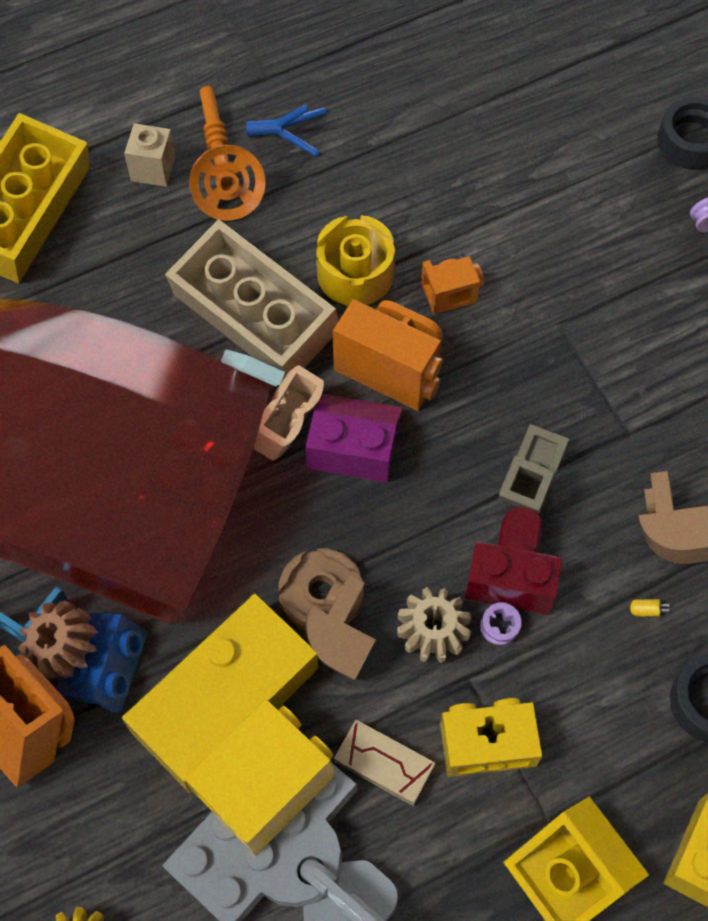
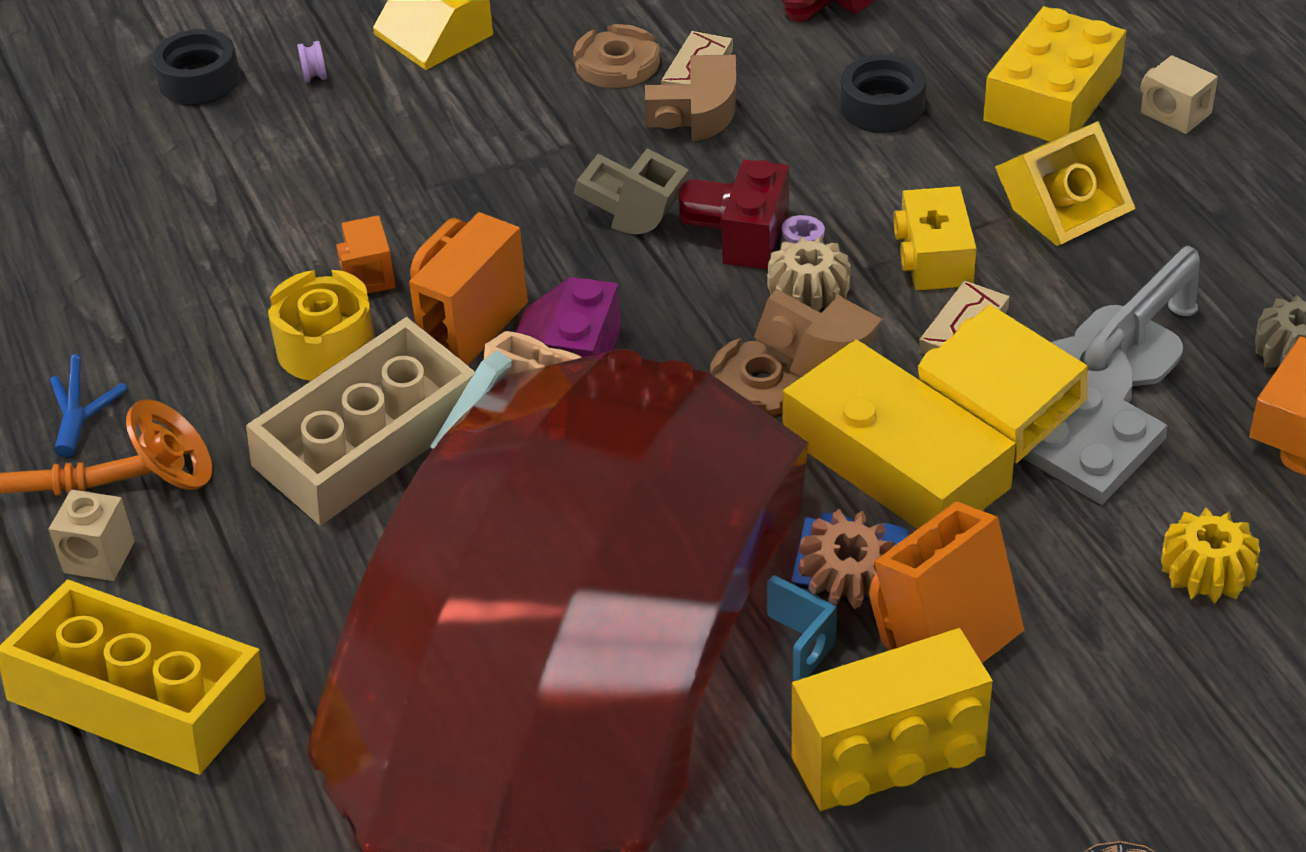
camera: 85 degrees left, 20 degrees down
yellow piece [630,599,669,617] -> none

